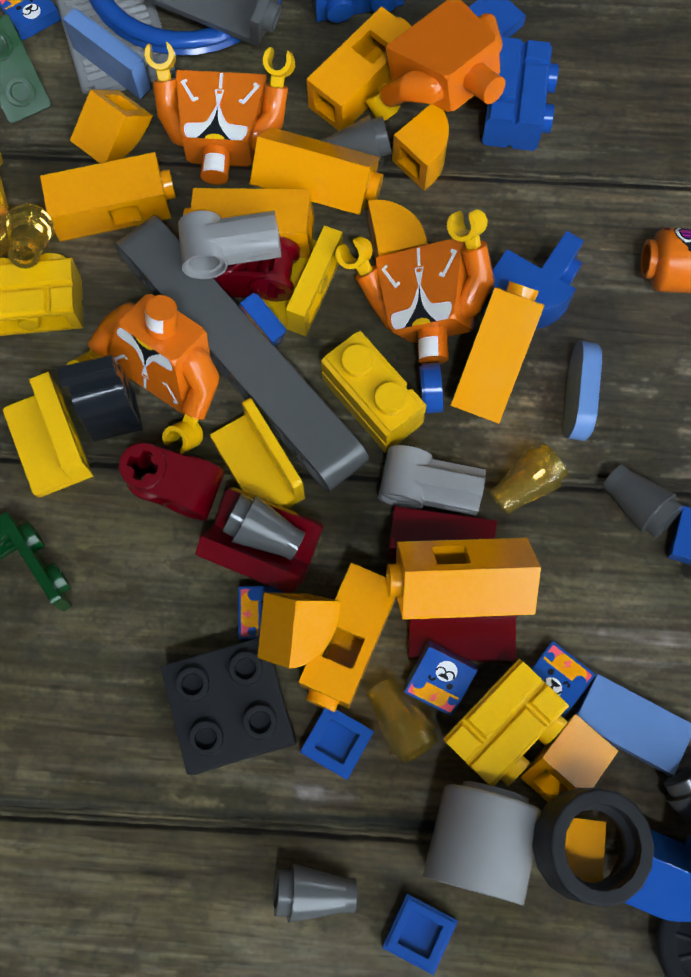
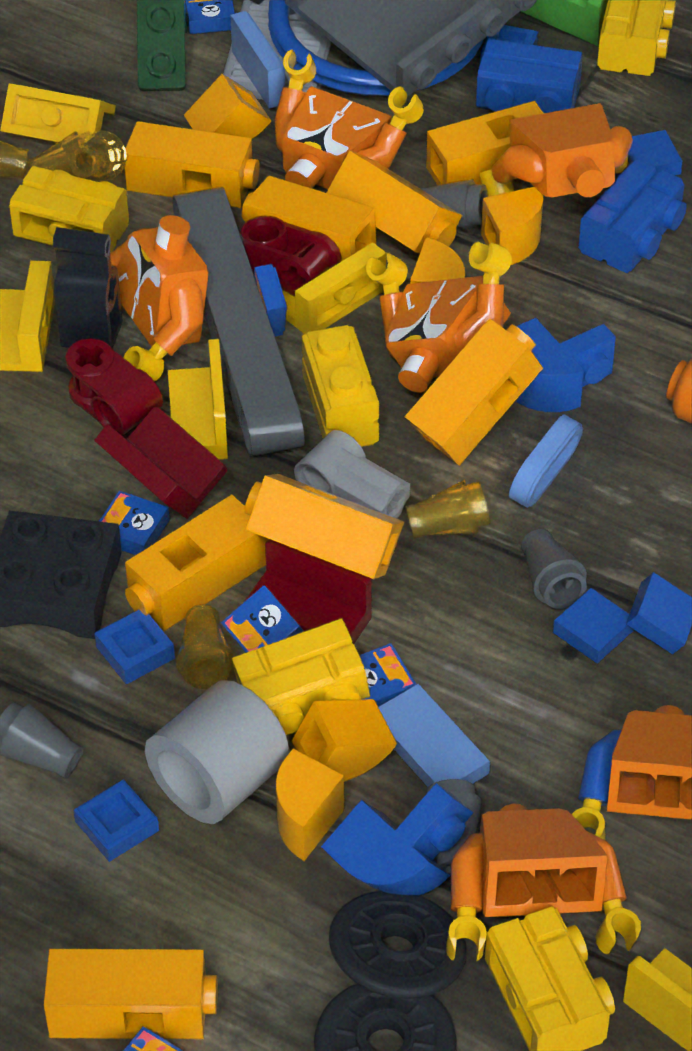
camera: 25 degrees right, 25 degrees down
light grey piece [178,210,282,279] -> none
dark grey cone [222,493,305,560] -> none
light orange brick [258,592,341,669] -> none
blue tile [419,362,443,414] -> none
black tyre [532,788,654,907] -> none

